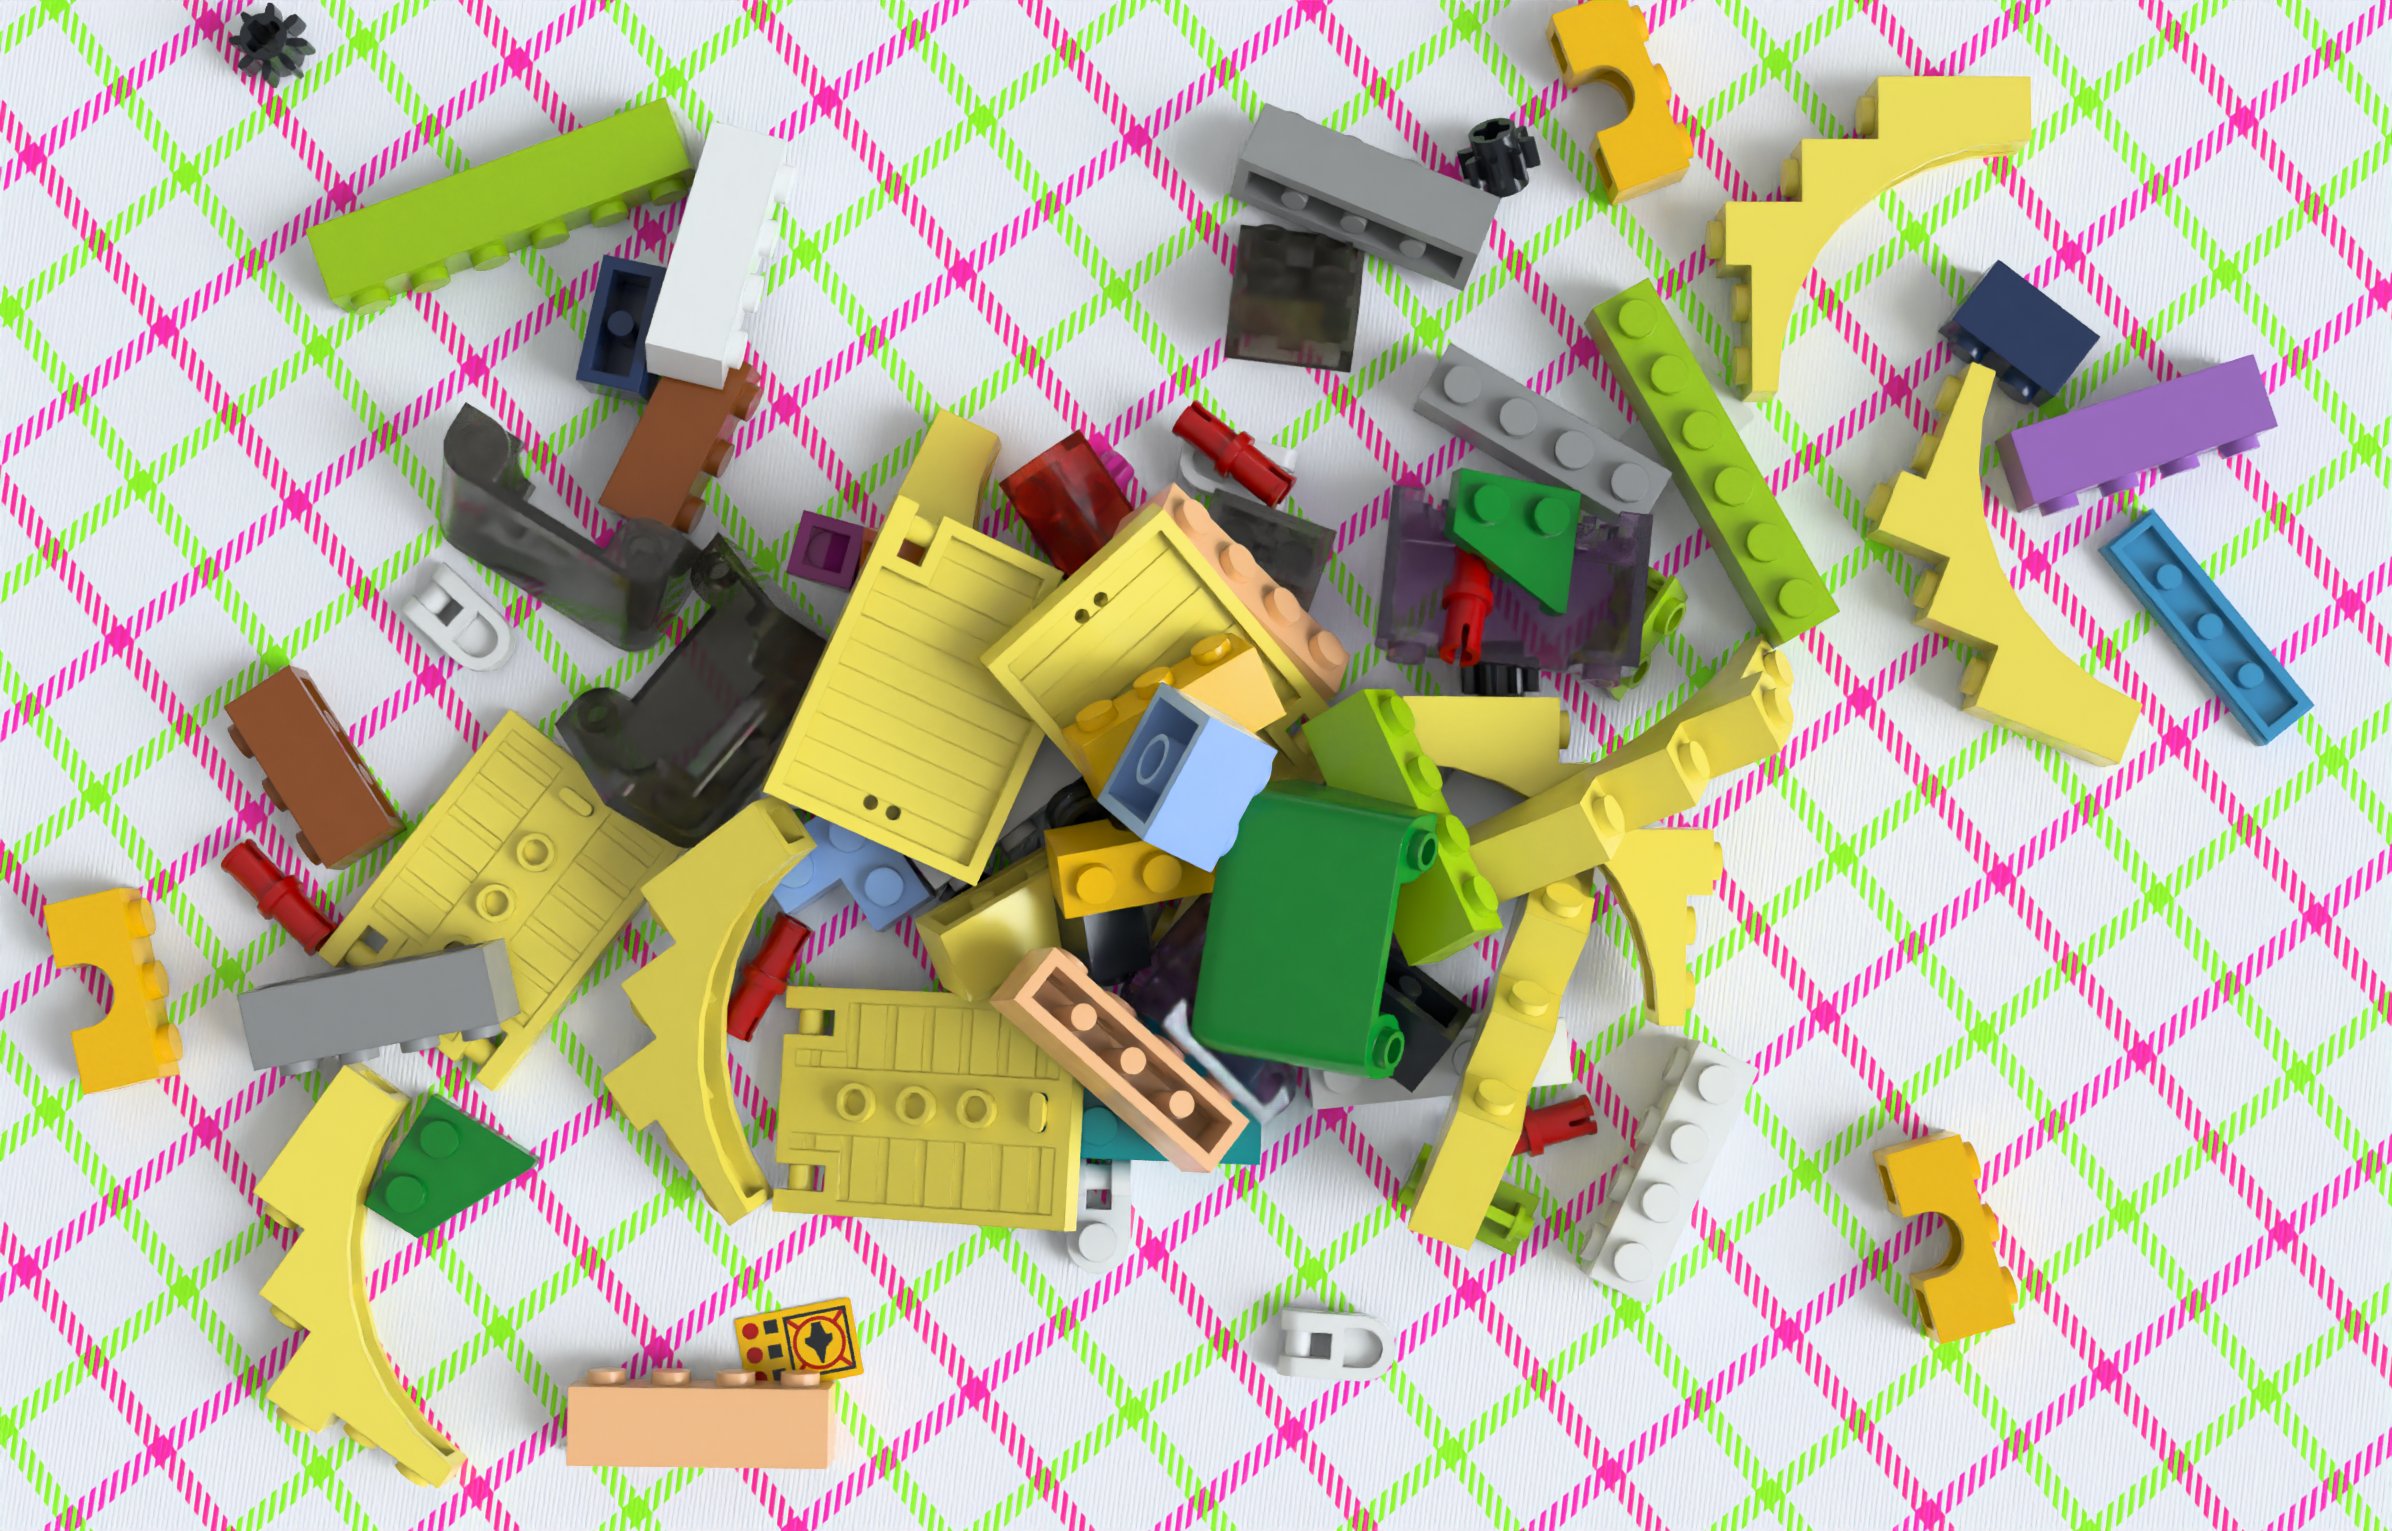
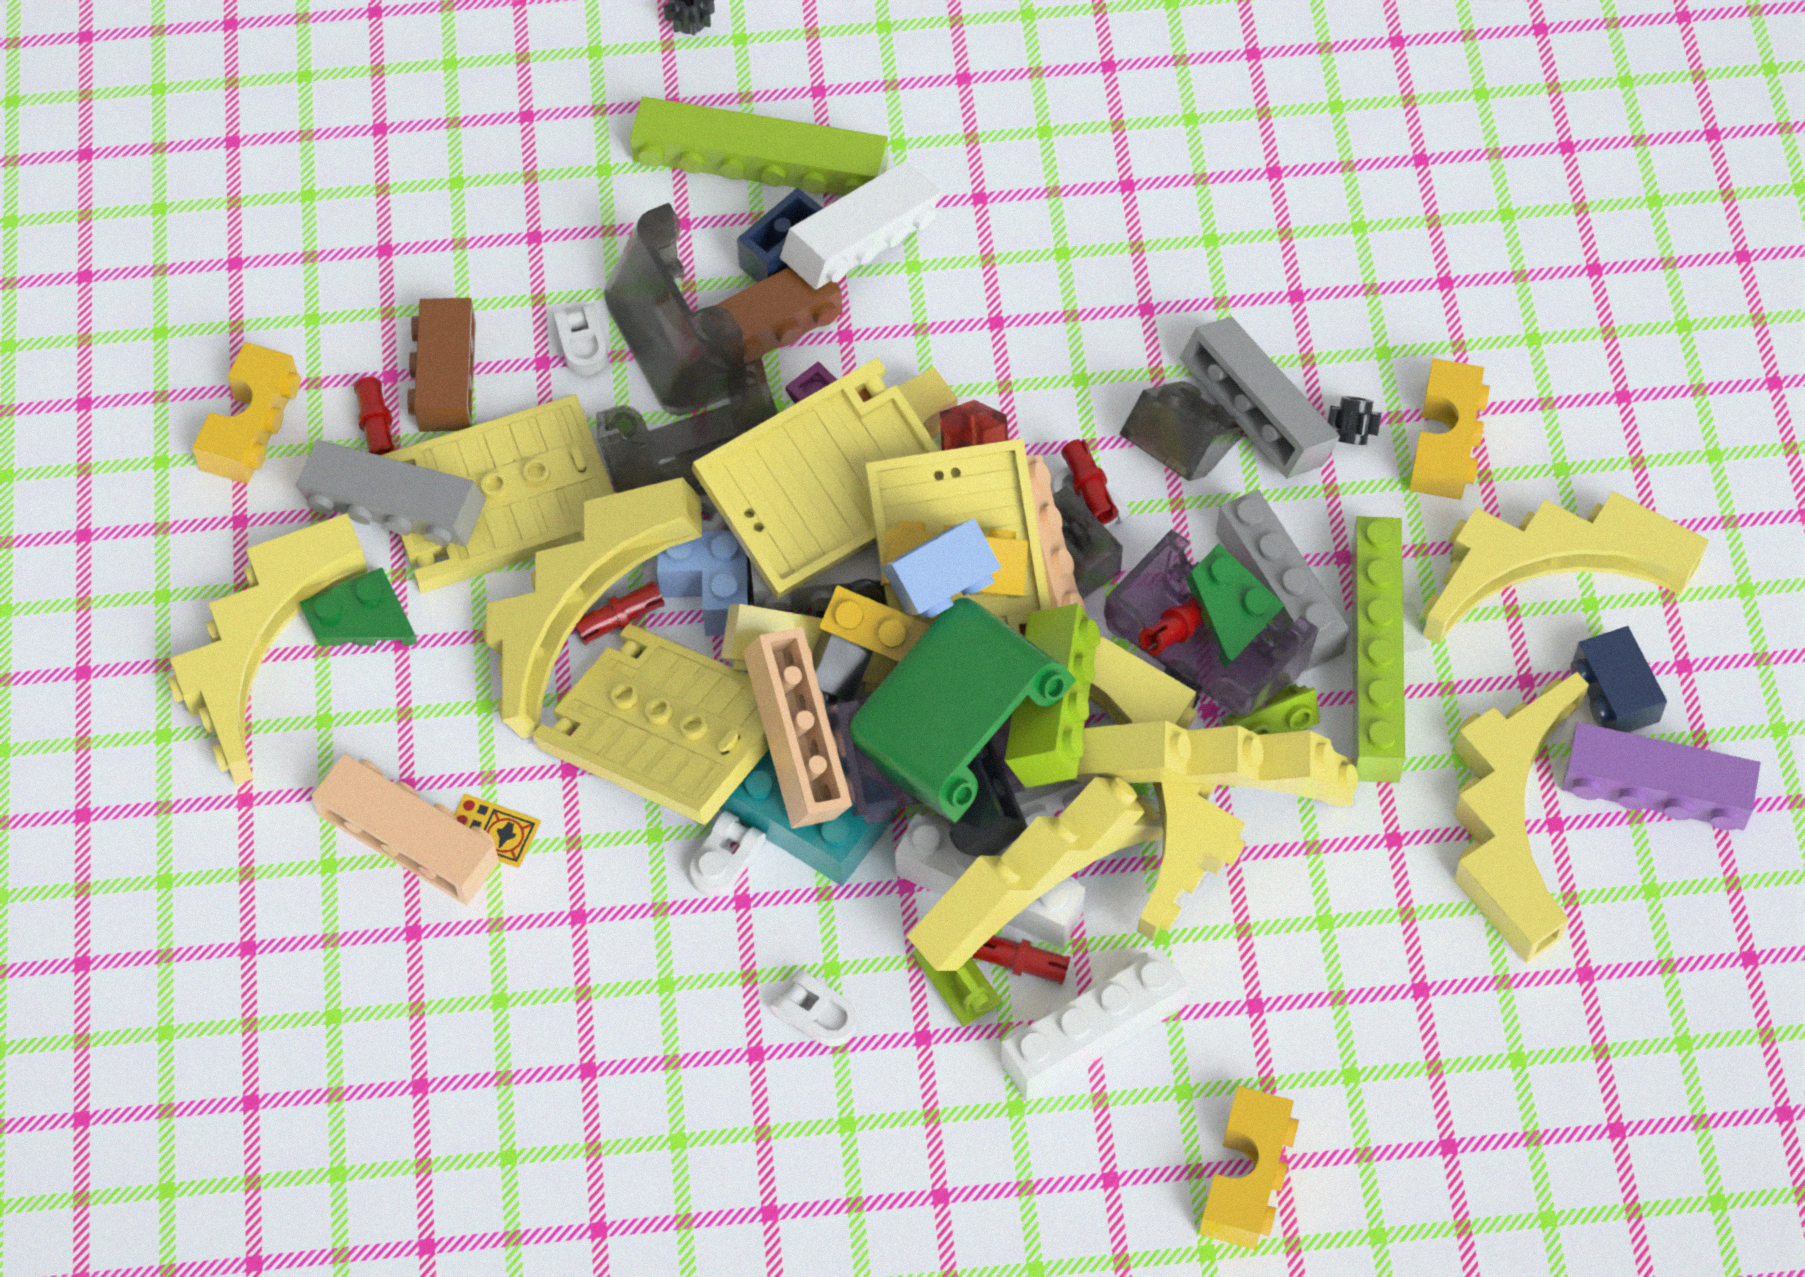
camera: 30 degrees right, 25 degrees down
dark azure tile [2098,508,2315,747] -> none

